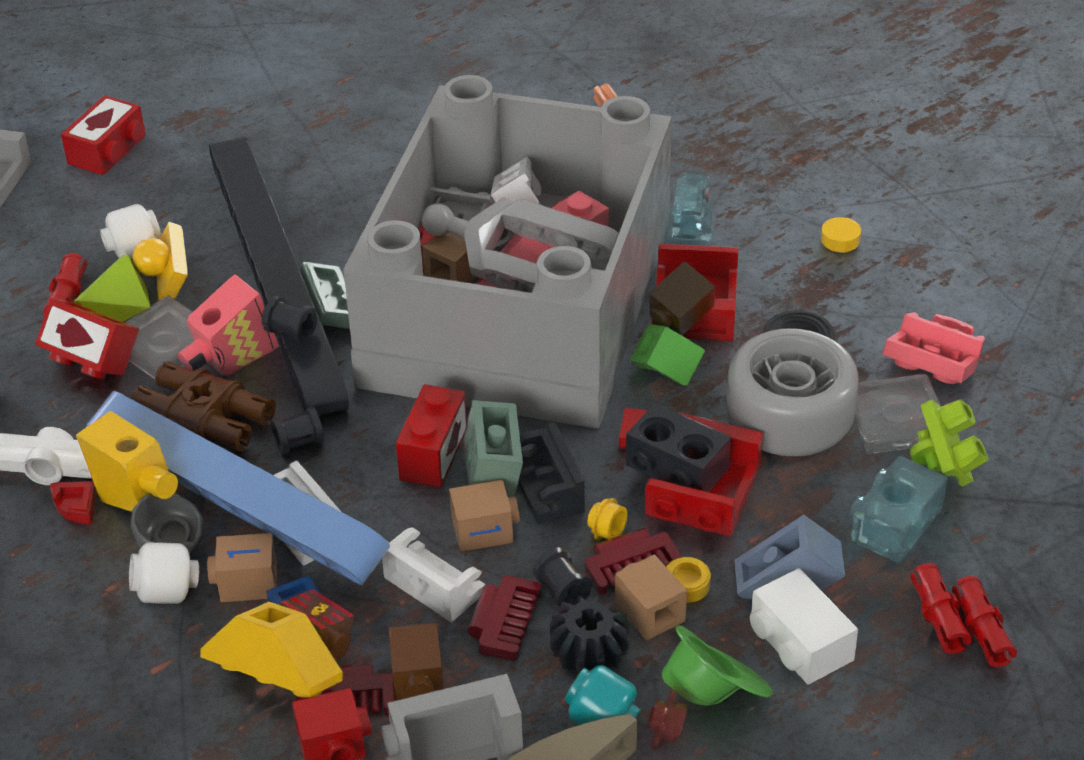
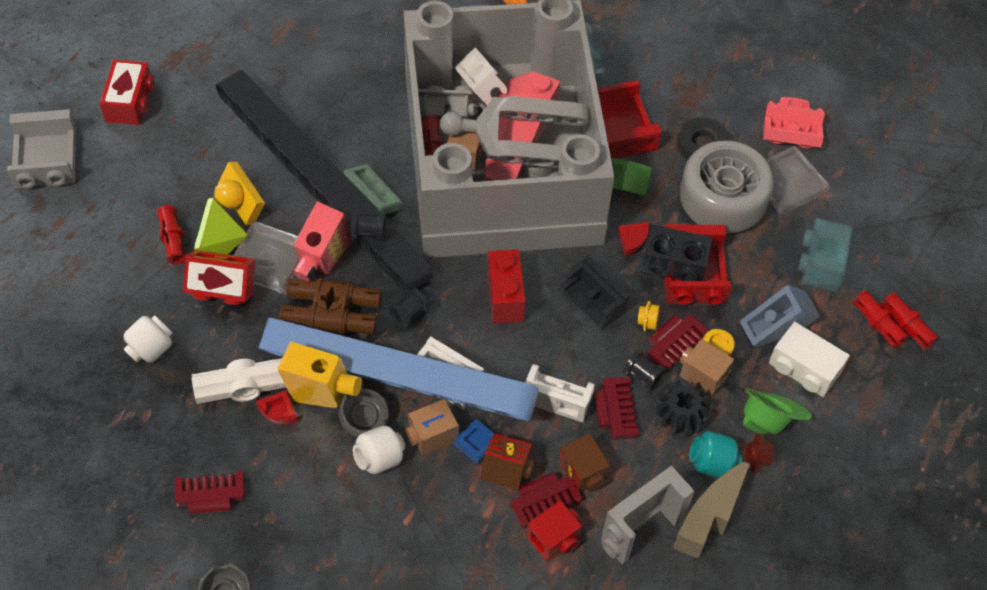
camera: 25 degrees left, 15 degrees up
white head [100,204,161,259] -> none
yellow slope [201,602,342,698] -> none
medium nougat brick [449,480,520,552] -> none
sand green brick [464,400,523,497] -> none
dark brown brick [649,261,715,336] -> none
yellow tile [821,217,861,253] -> none
lime hips [910,399,989,487] -> none

